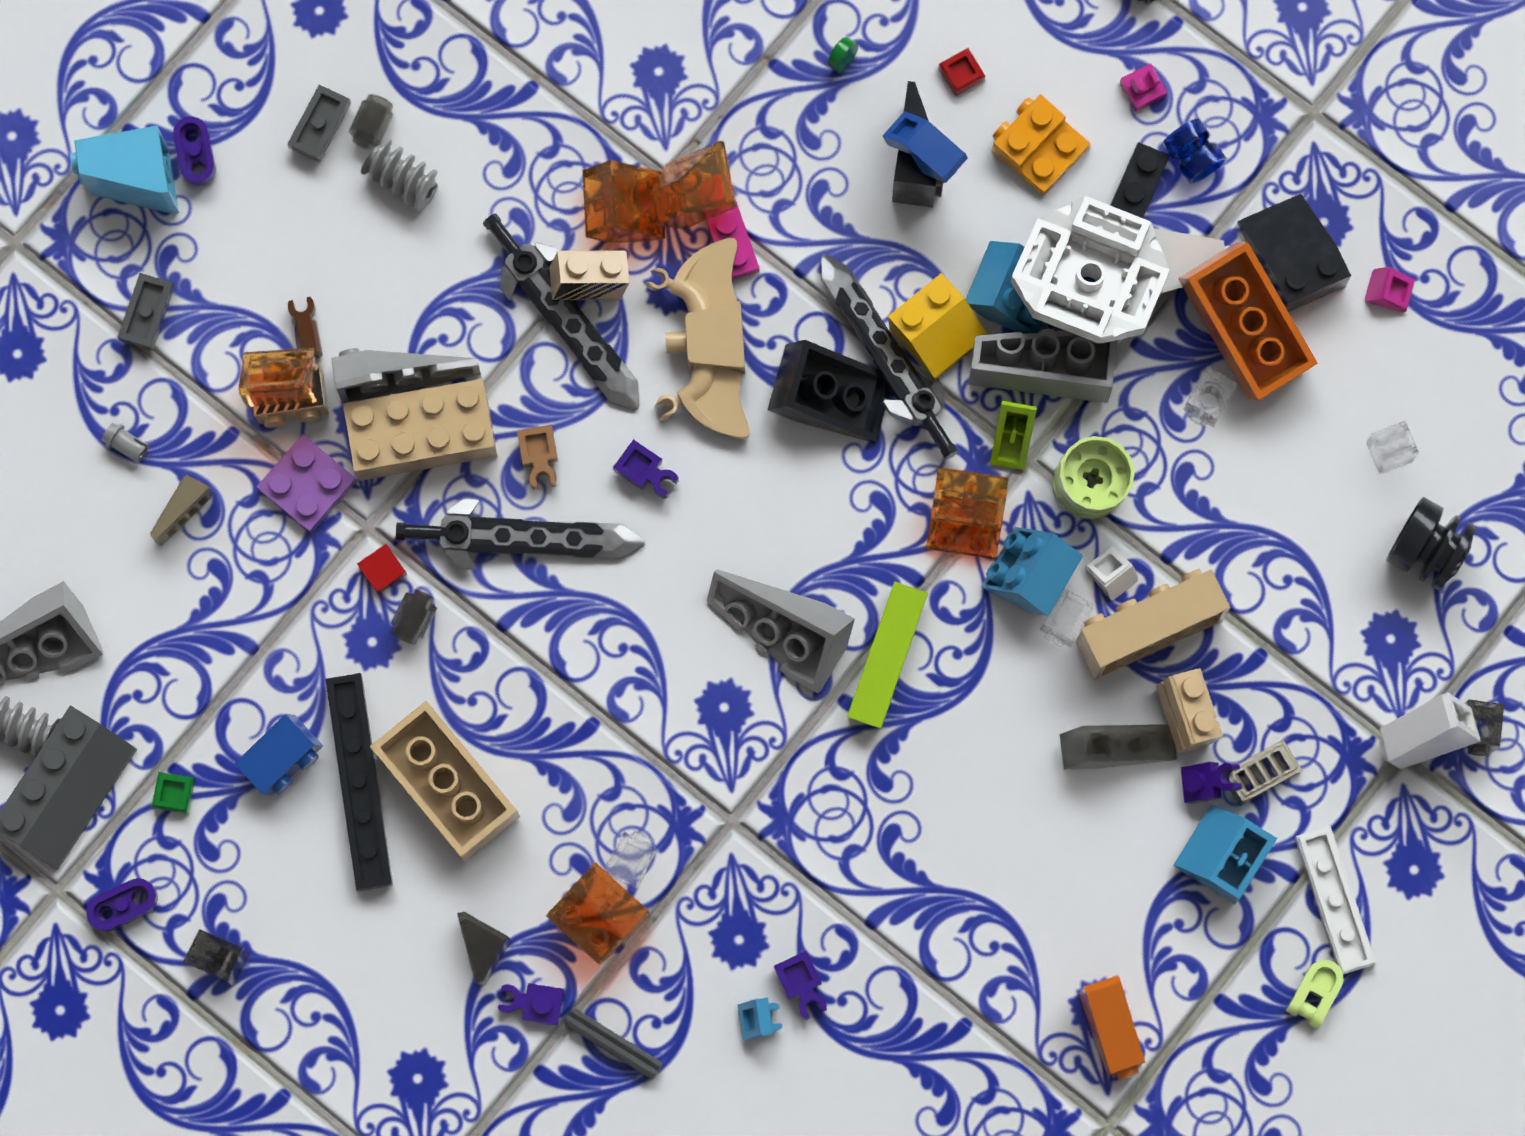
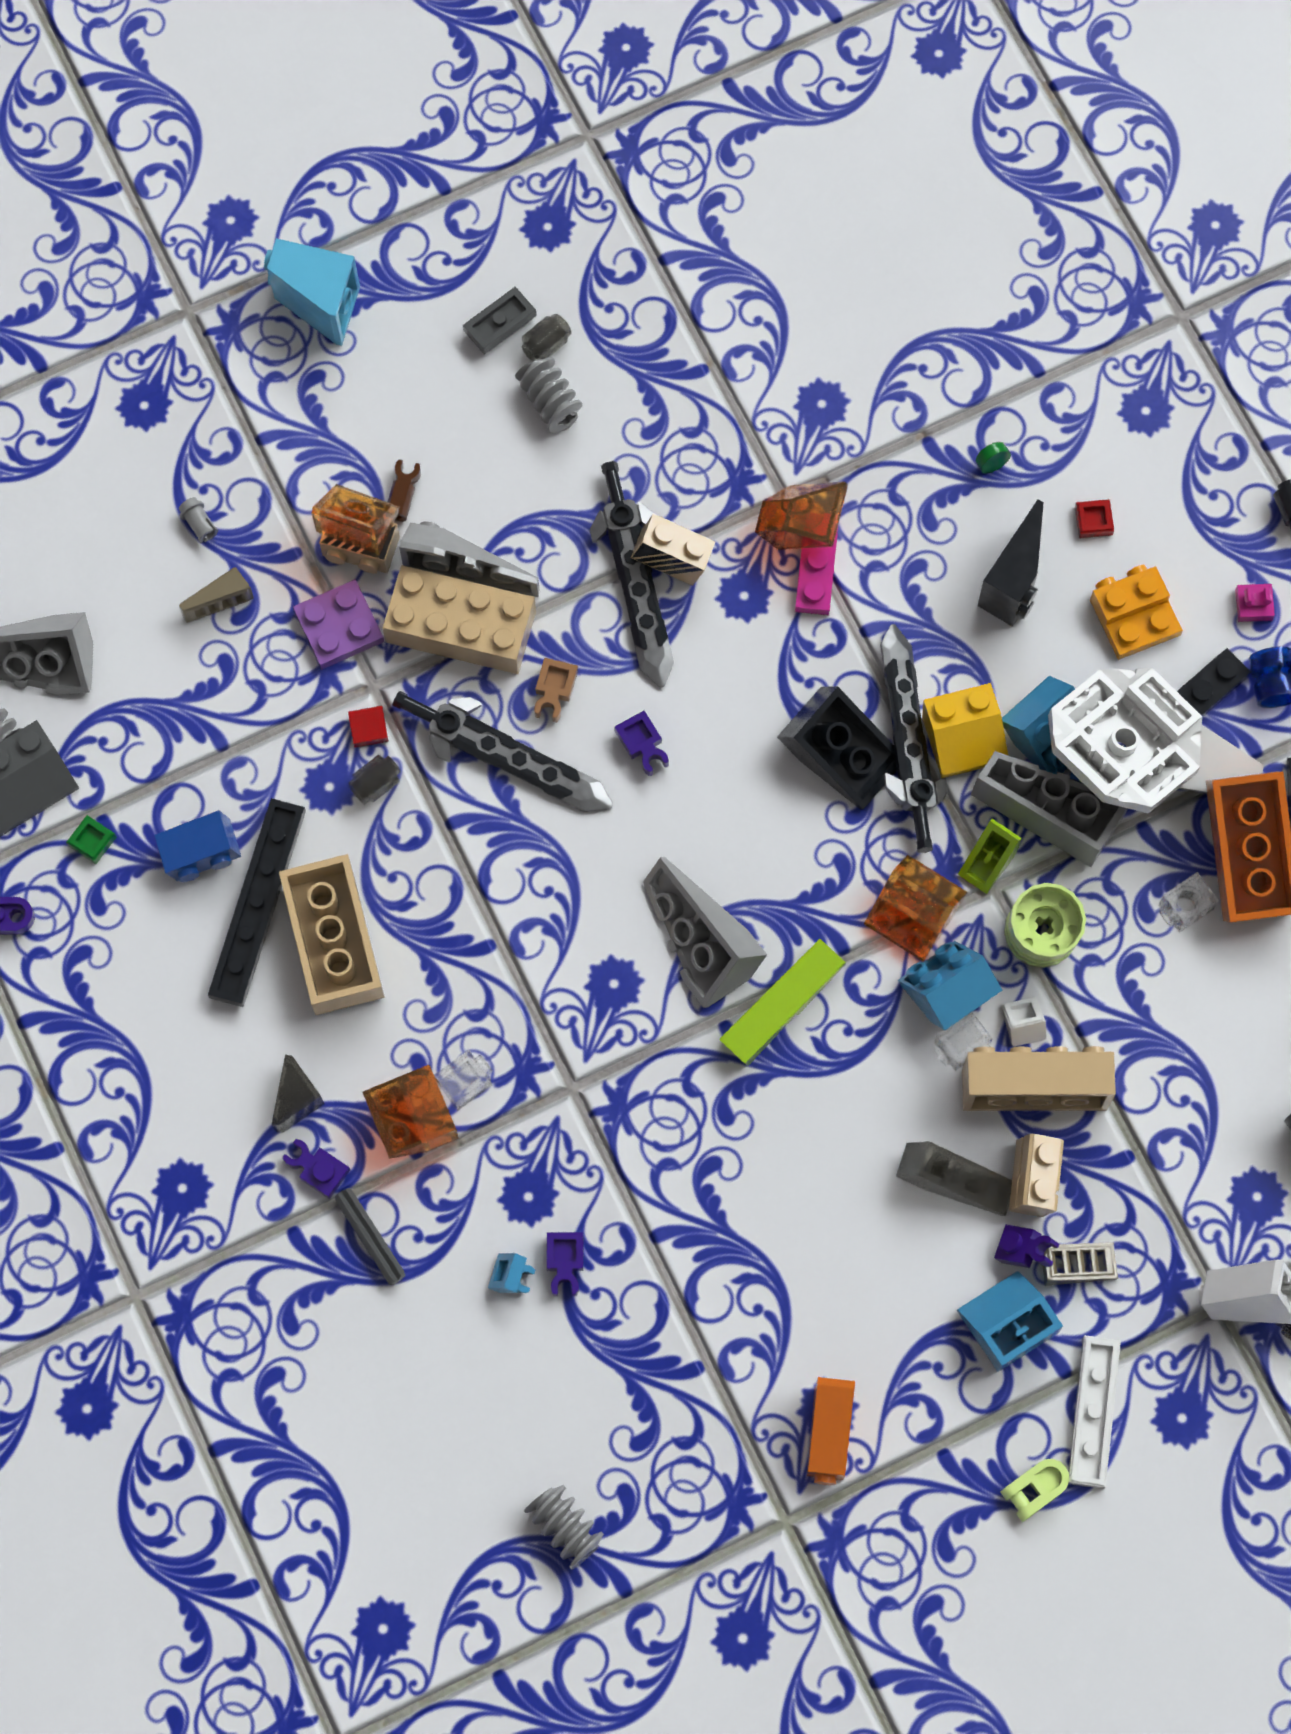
camera: 25 degrees right, 5 degrees down
dark grey plate [117,273,175,351] -> none
dark purple plate [173,116,216,186] -> none
clear smoke slope [183,929,250,986] -> none
clear orange slope [582,160,665,243] -> none
tan torso [646,237,750,439] -> none
blue slope [882,111,968,183] -> none

